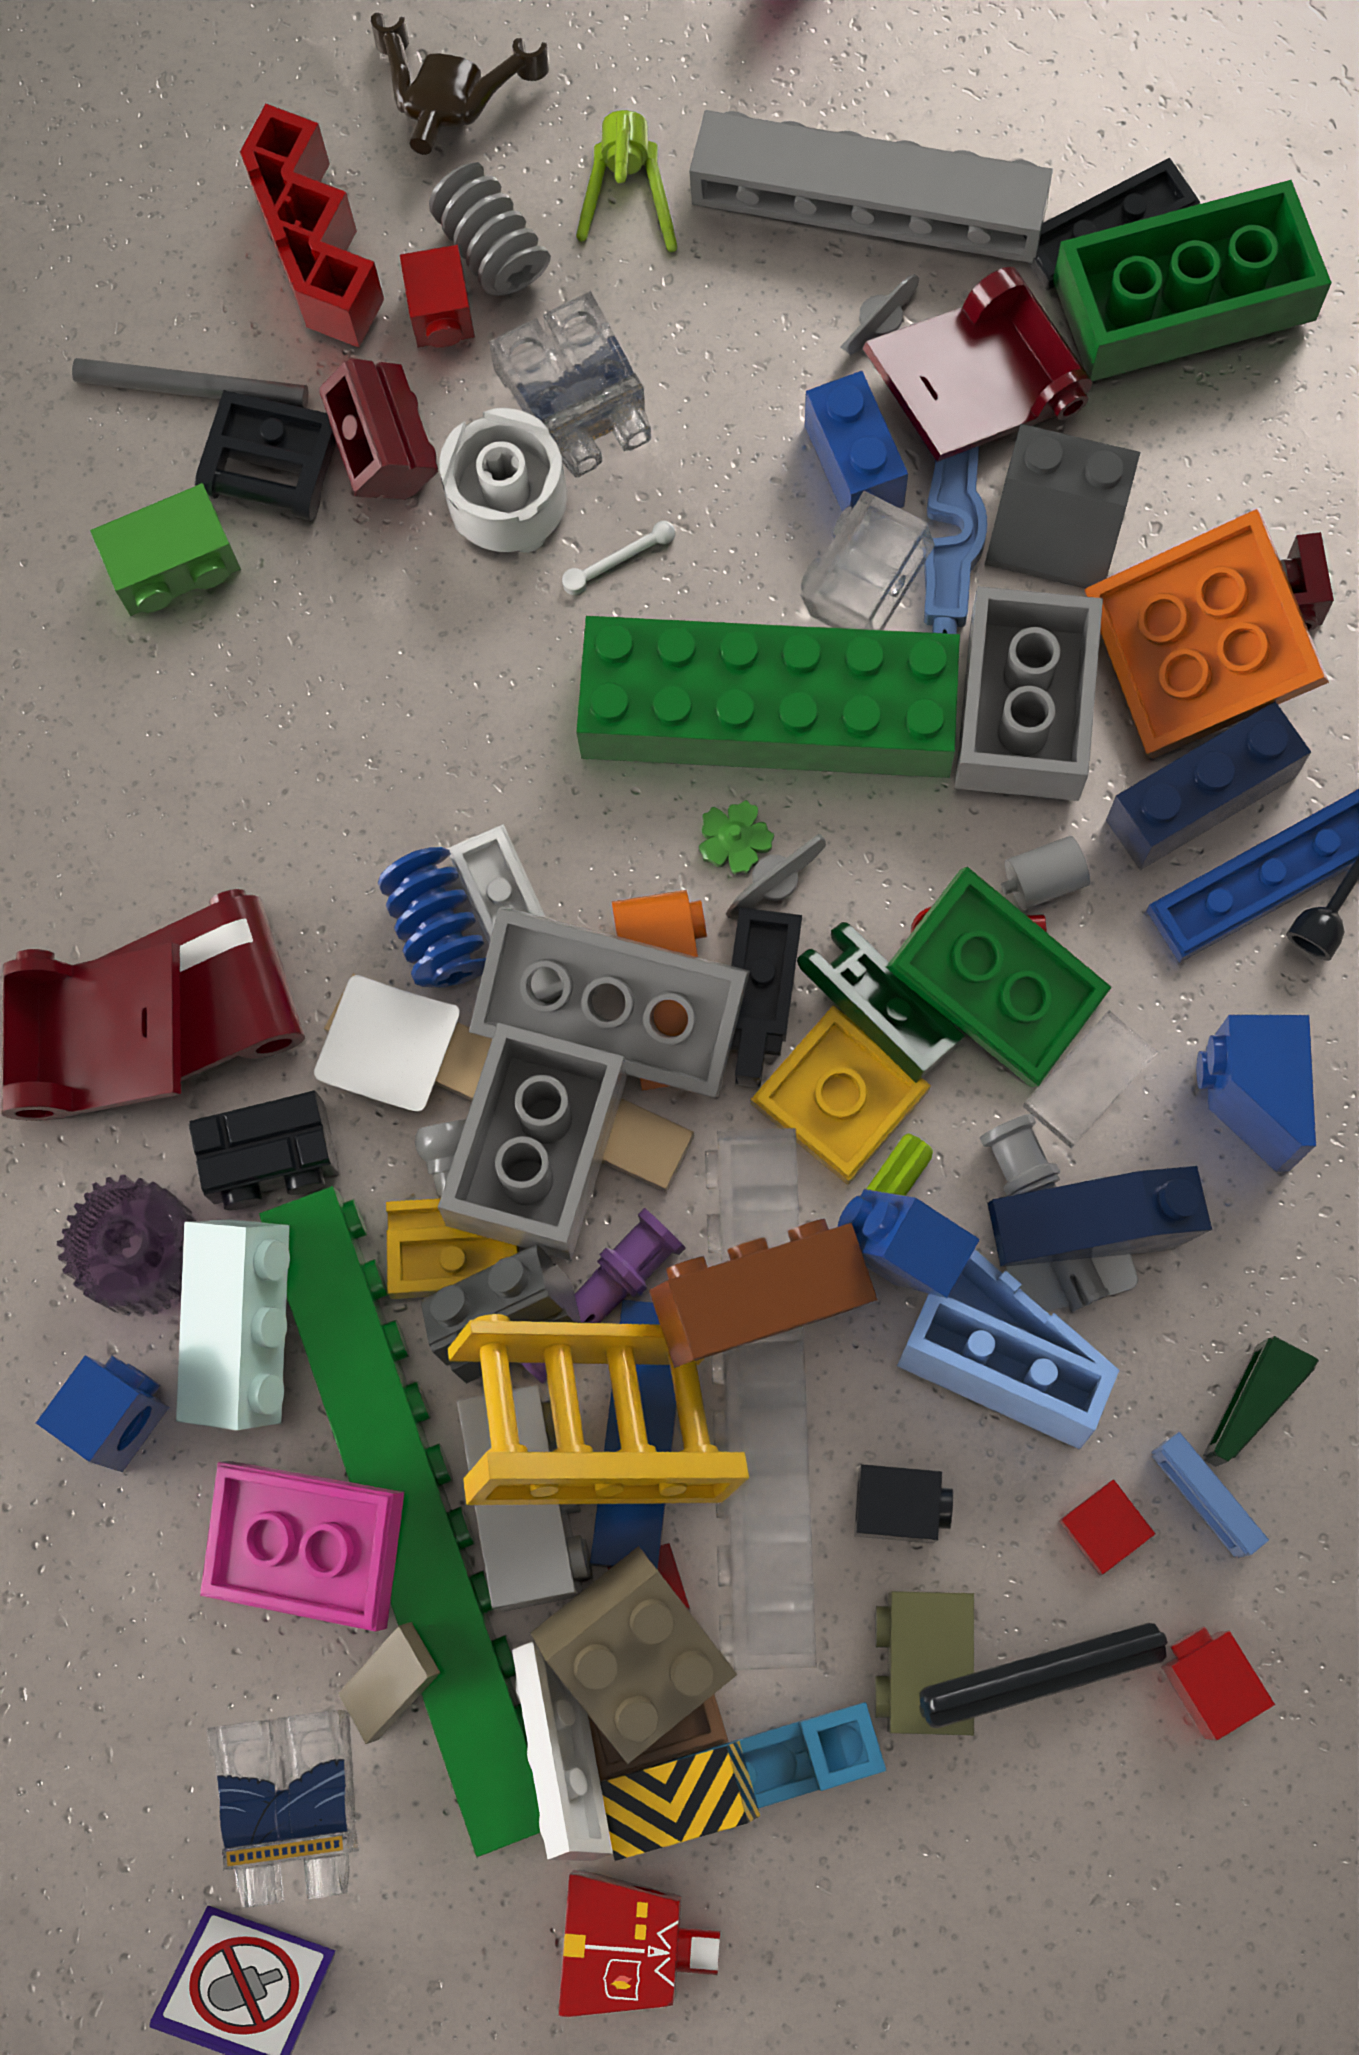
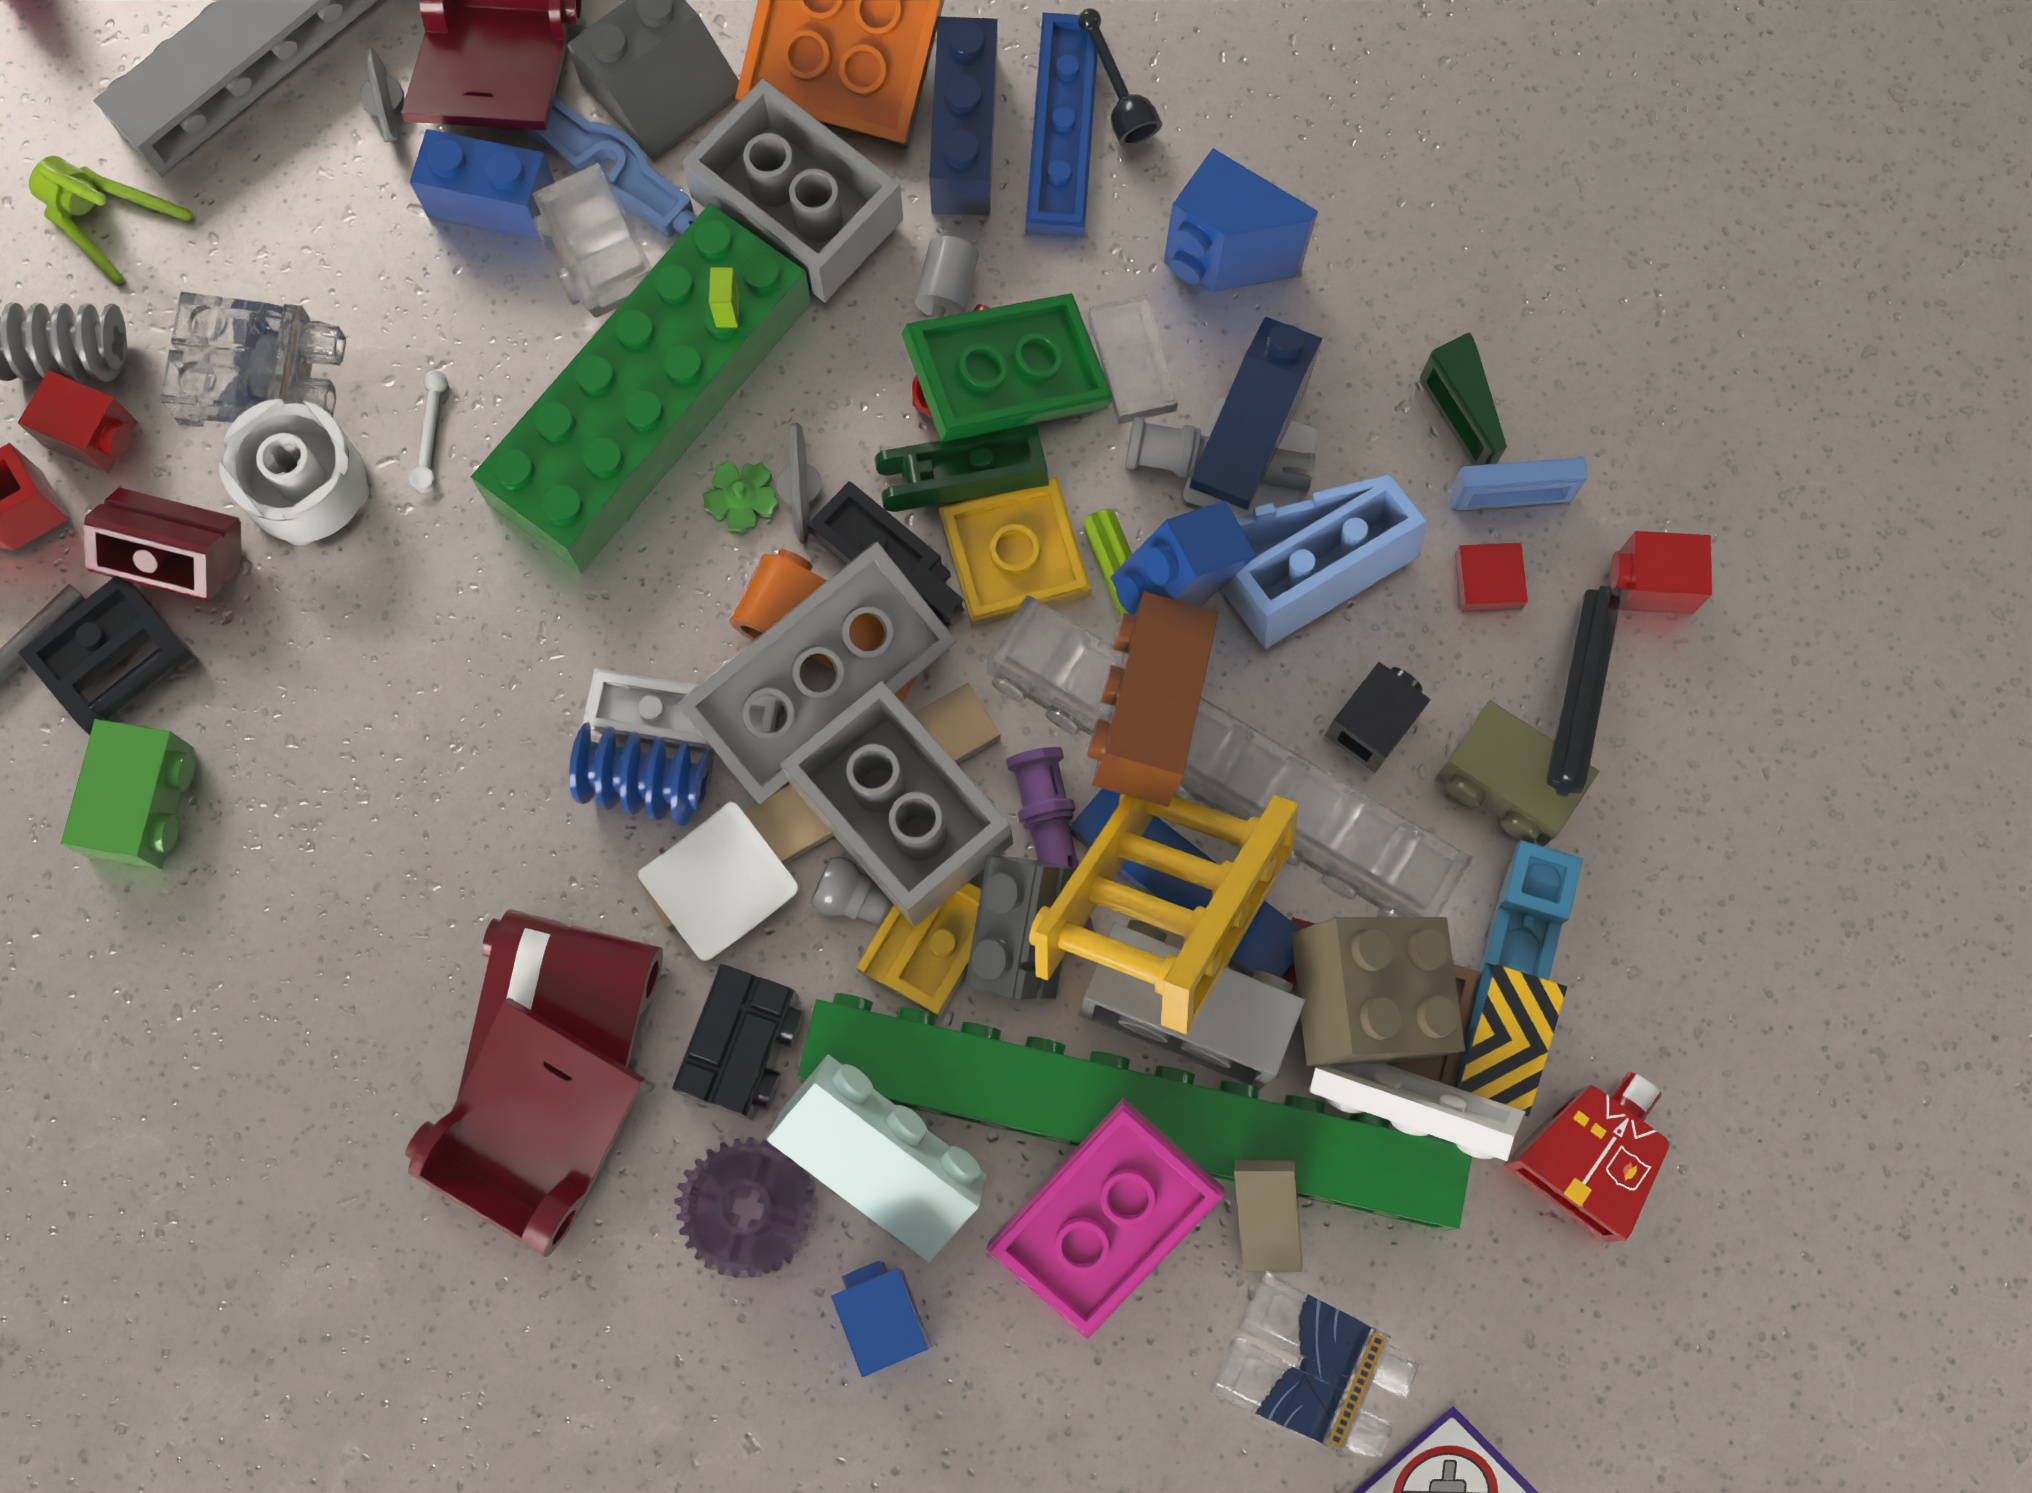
camera: 65 degrees left, 0 degrees up
none -> lime piece [709,267,739,328]

